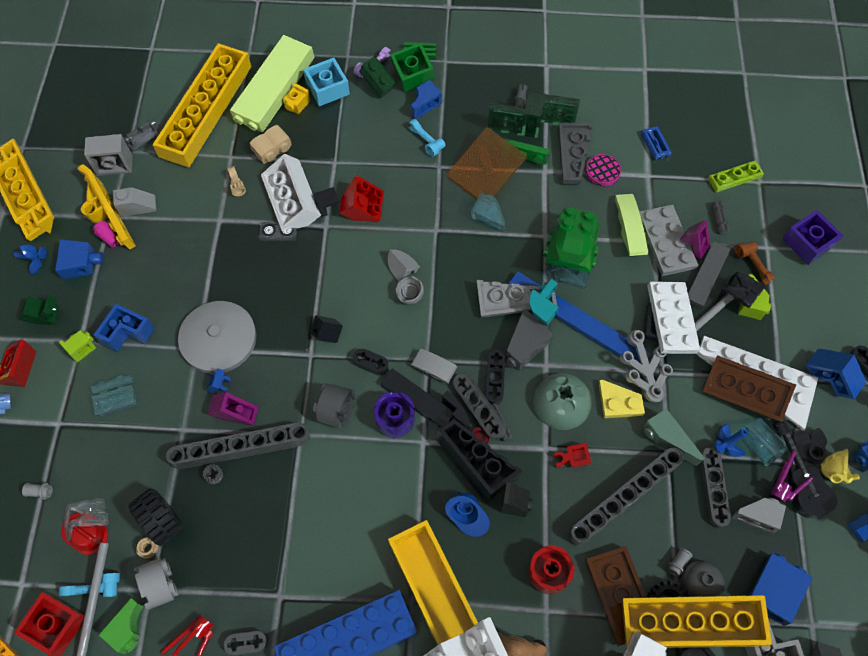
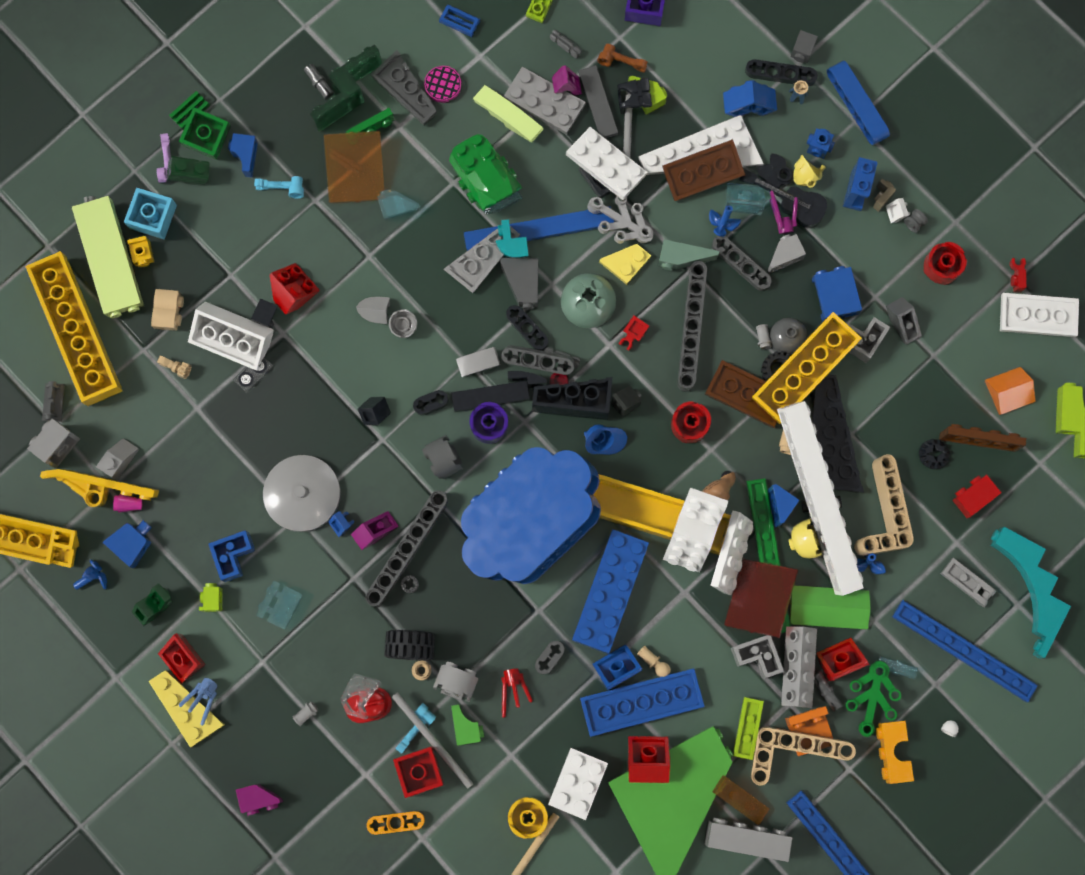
camera: 45 degrees left, 15 degrees up
none -> blue brick [461,447,601,584]

